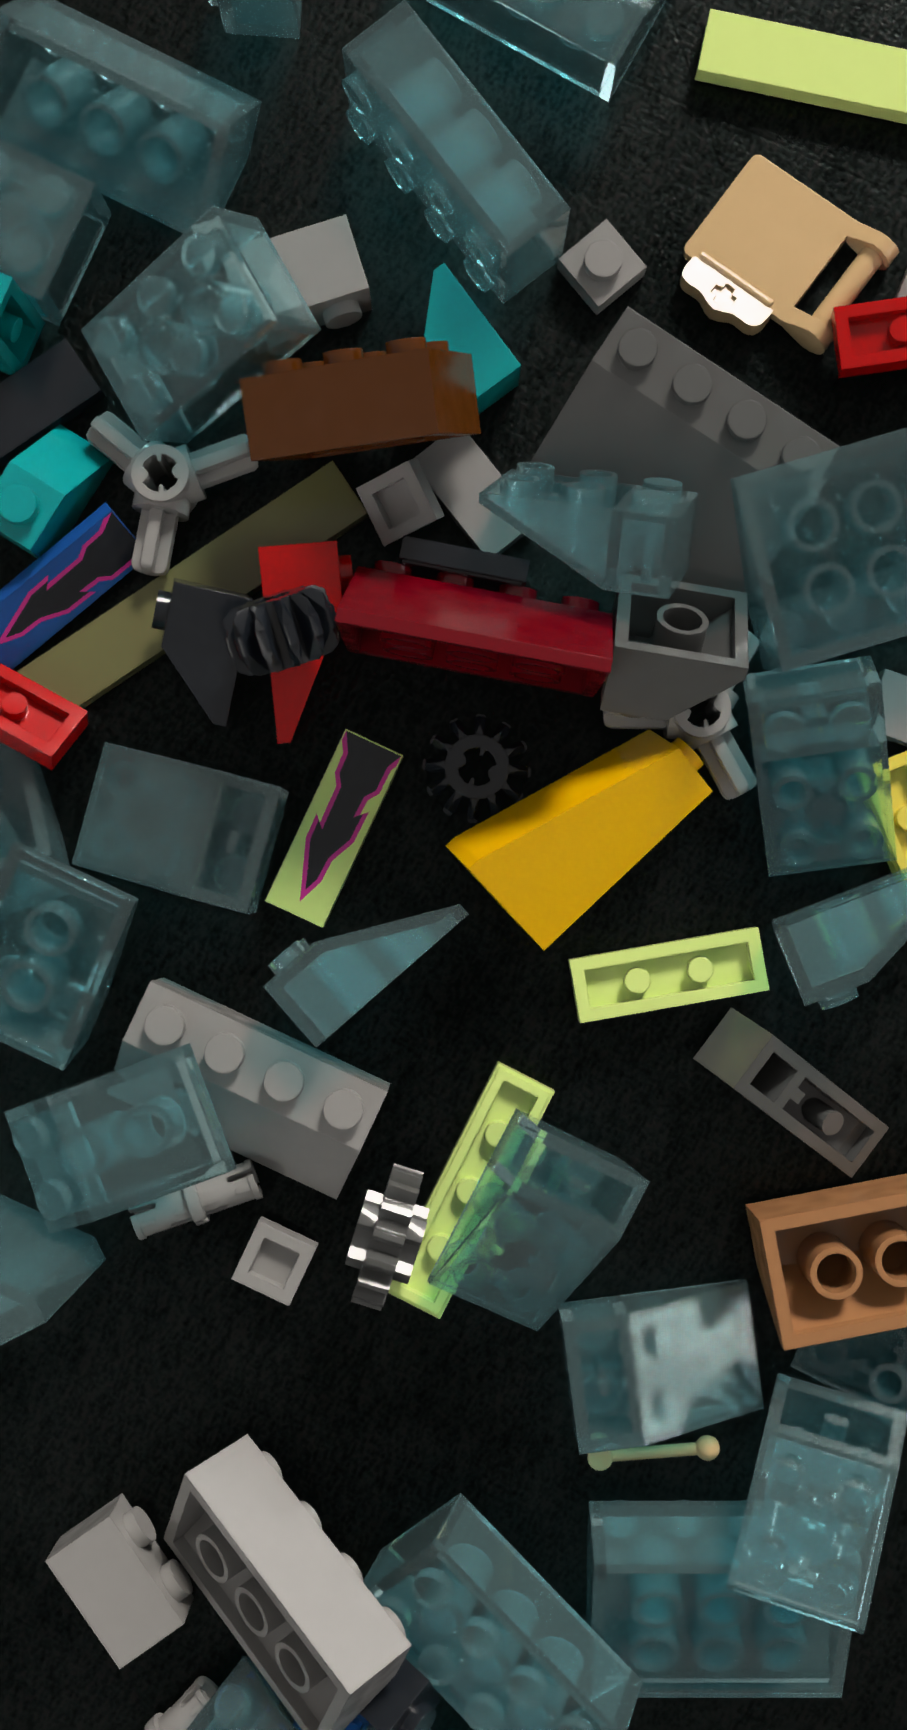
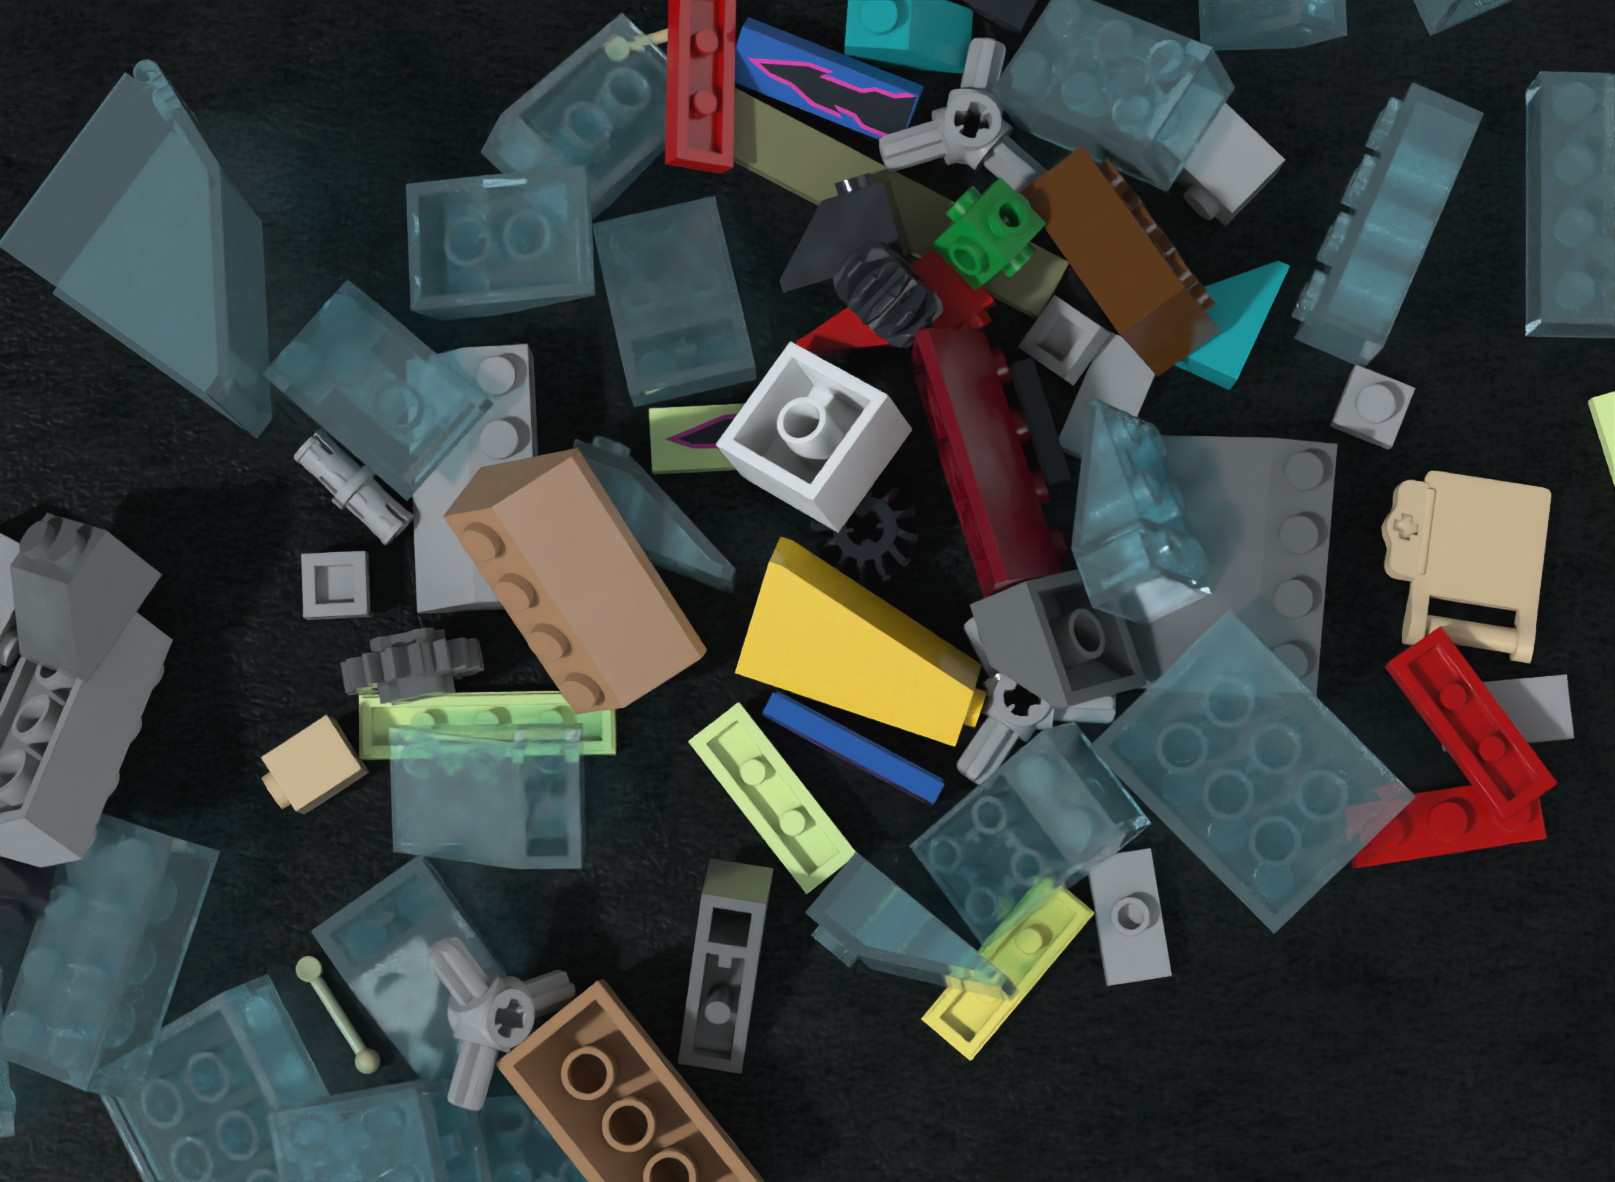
camera: 65 degrees right, 5 degrees down
none -> dark grey slope [10,513,162,683]
none -> tan brick [261,715,369,814]
none -> light grey bush [428,935,576,1111]
none -> medium nougat slope [443,448,707,714]
none -> white brick [716,341,912,533]
none -> blue tile [763,691,944,806]
none -> green brick [930,177,1046,291]

